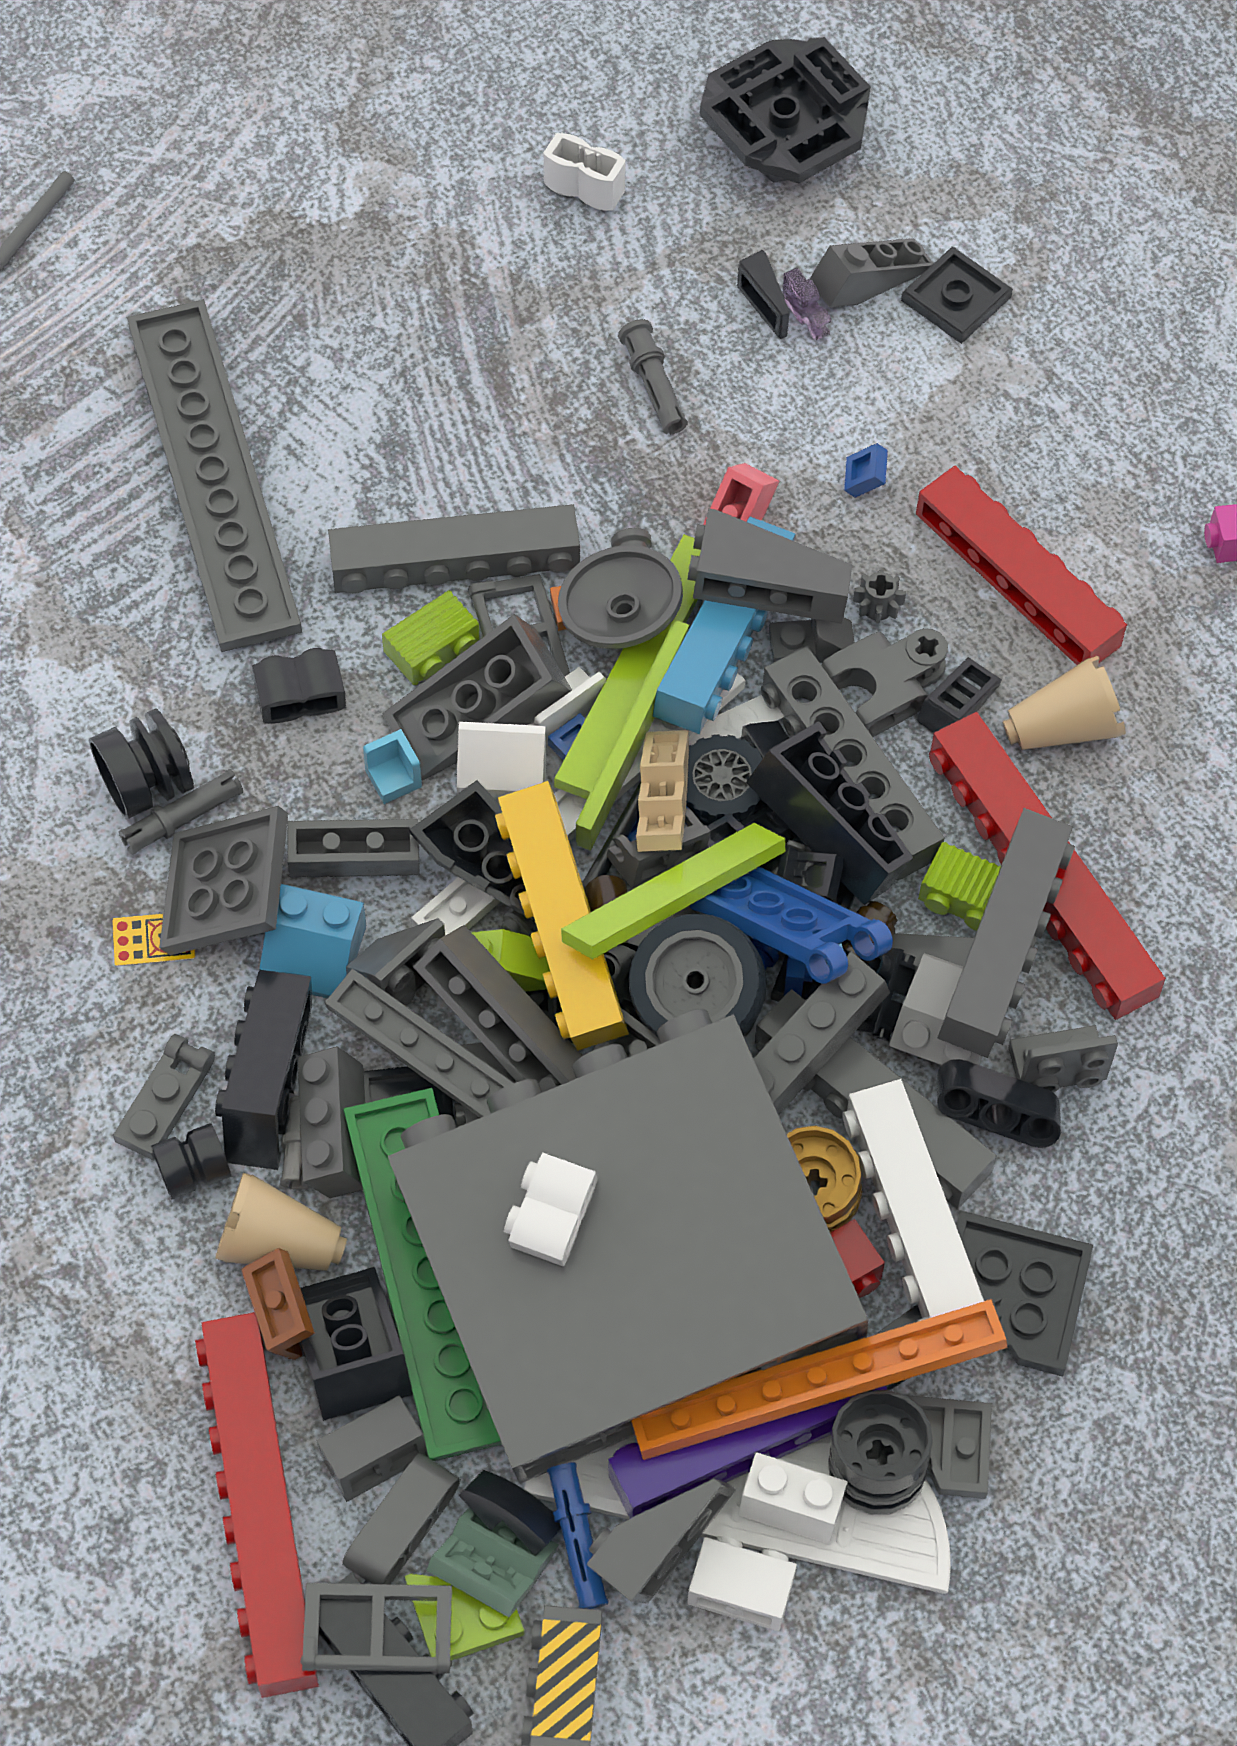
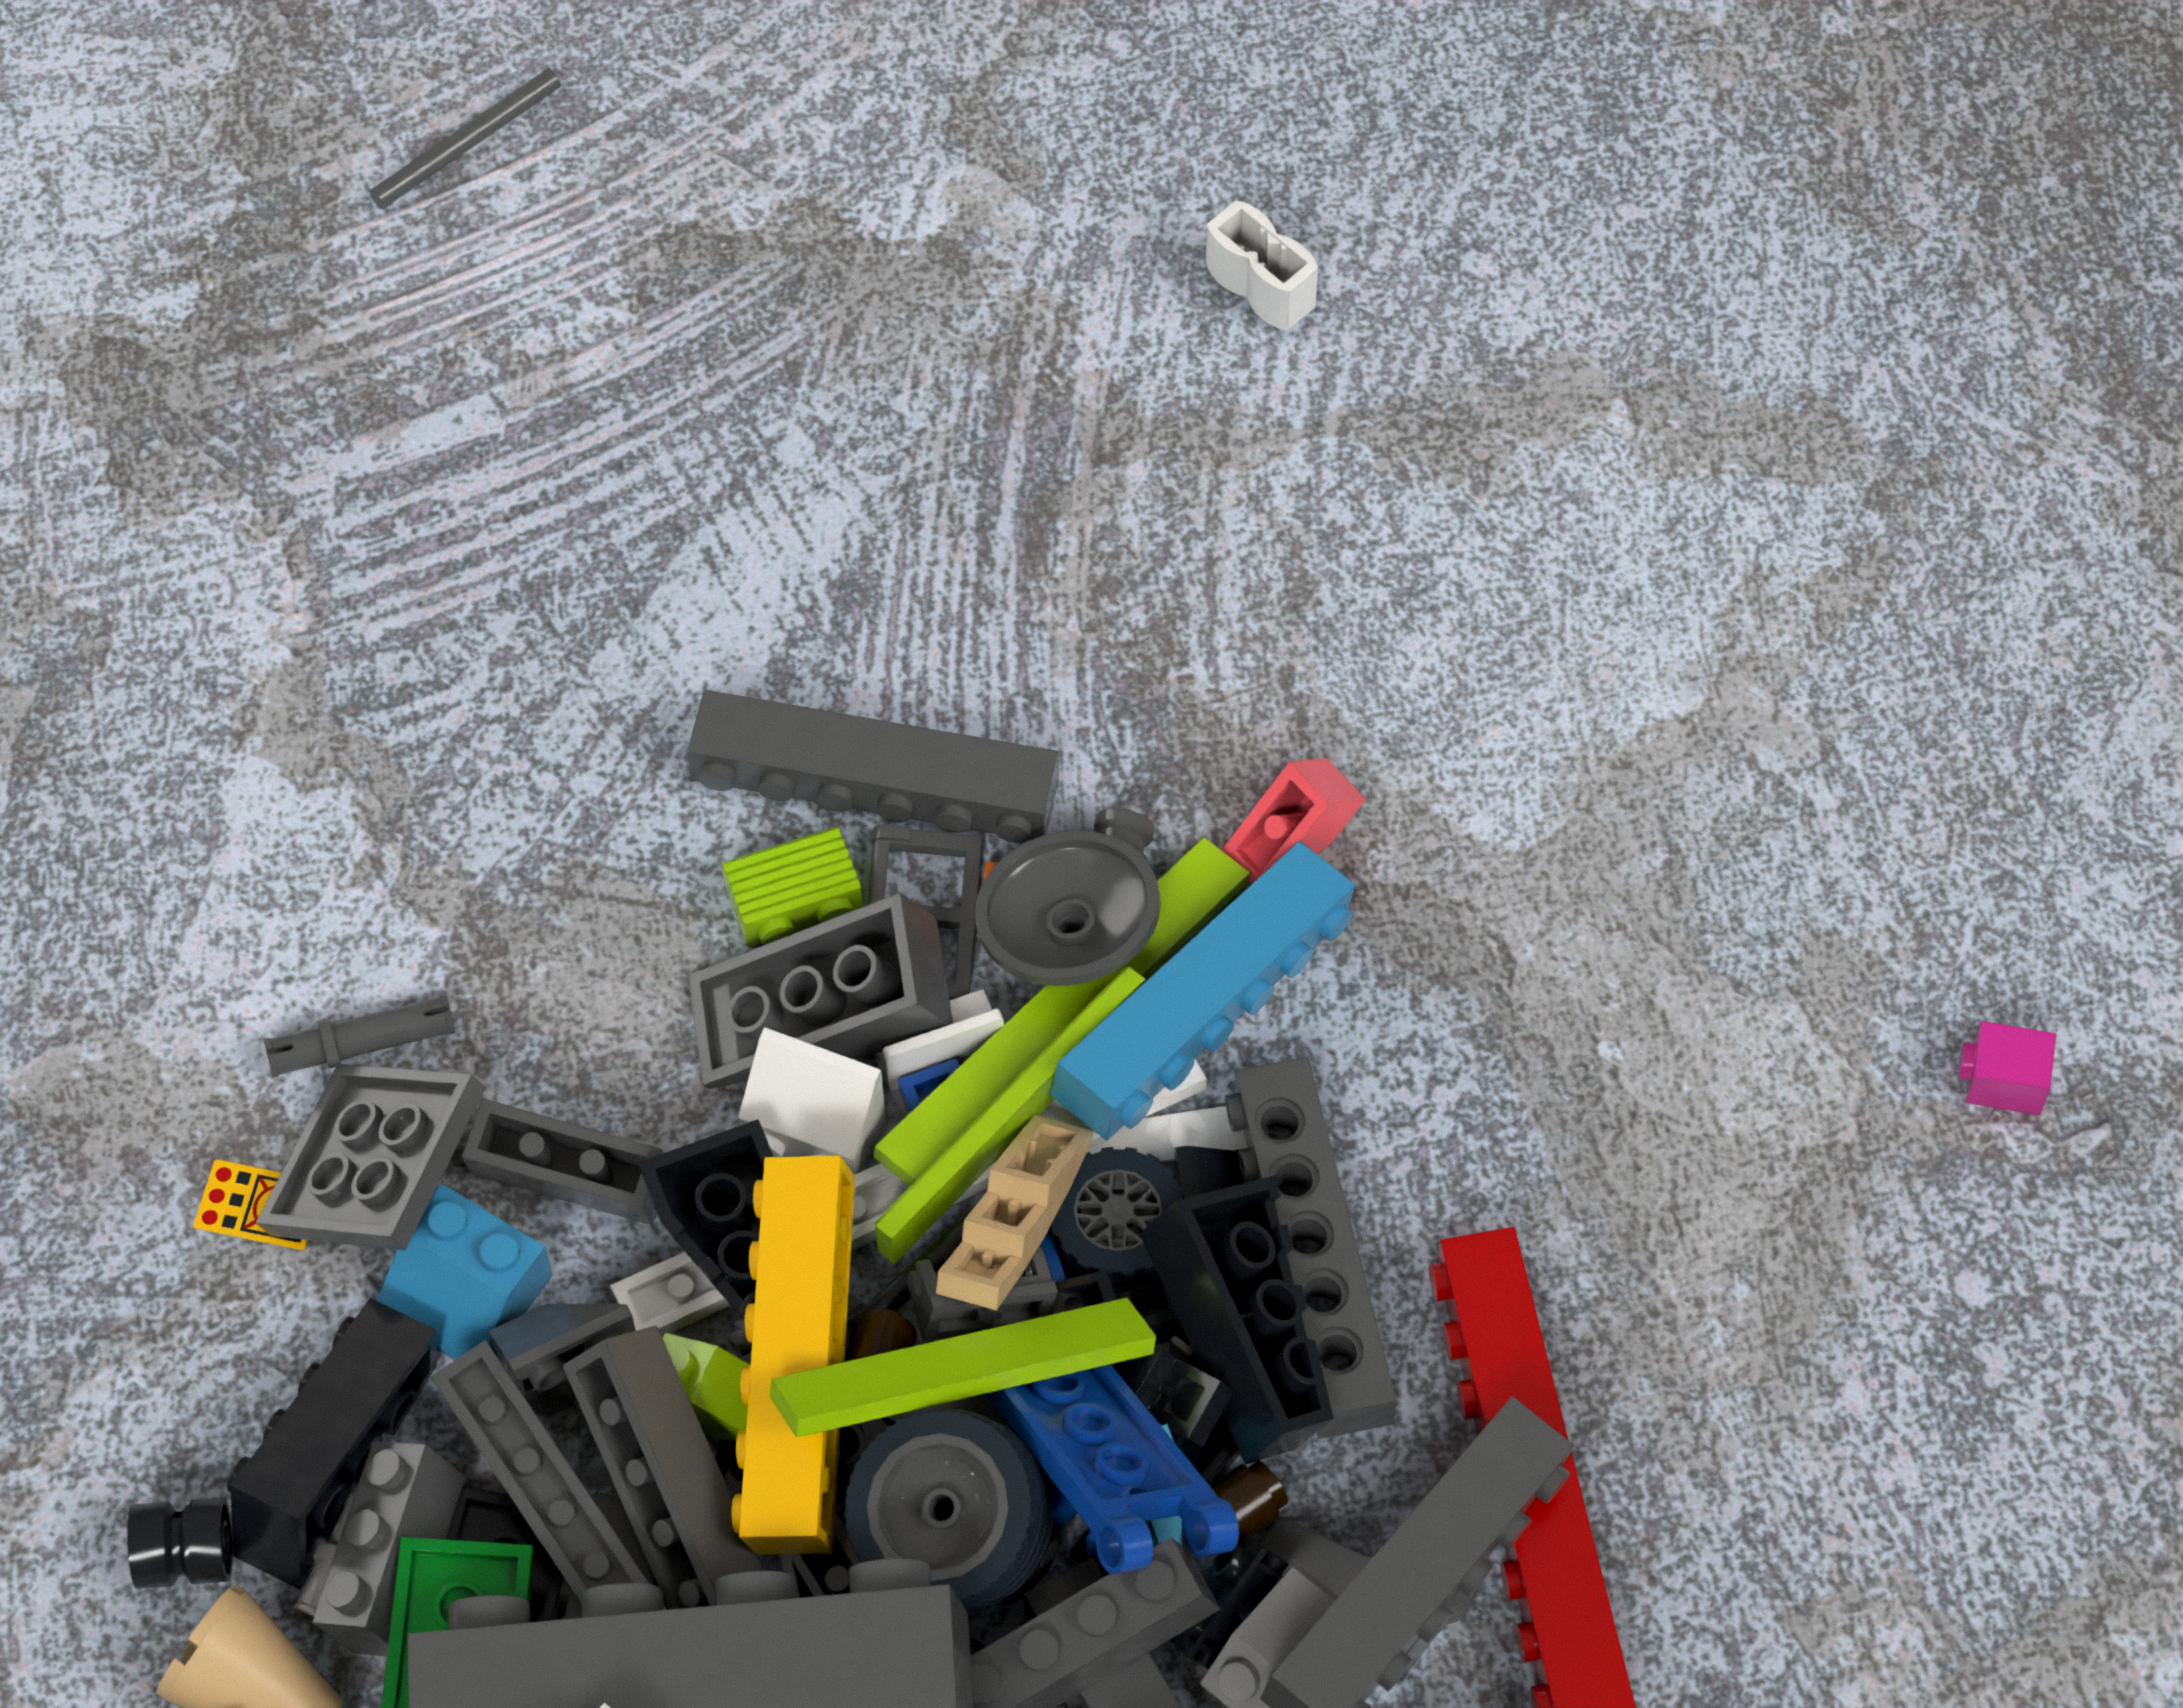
camera: 20 degrees right, 0 degrees up
black wheel [88,708,194,820] -> none
dark grey plate [113,1034,215,1161] -> none
dark grey plate [127,299,302,652] -> none
black brick [252,648,346,724] -> none
medium azure panel [363,729,422,804] -> none
dark grey pin [618,319,688,435] -> none
slope [687,508,852,624] -> none
black piece [700,37,871,184] -> none
black slope [737,250,790,339] -> none
dark grey slope [769,617,855,663] -> none
clear purple plate [782,267,831,341] -> none
dark grey slope [809,238,933,308] -> none
piece [821,628,948,737] -> none
blue plate [844,443,888,498] -> none
dark grey gear [853,569,906,624] -> none
black tile [901,246,1013,344] -> none
brick [916,465,1127,665] -> none
black slope [917,657,1002,733] -> none
lime brick [918,842,1001,931] -> none
tan cone [1002,656,1126,750] -> none

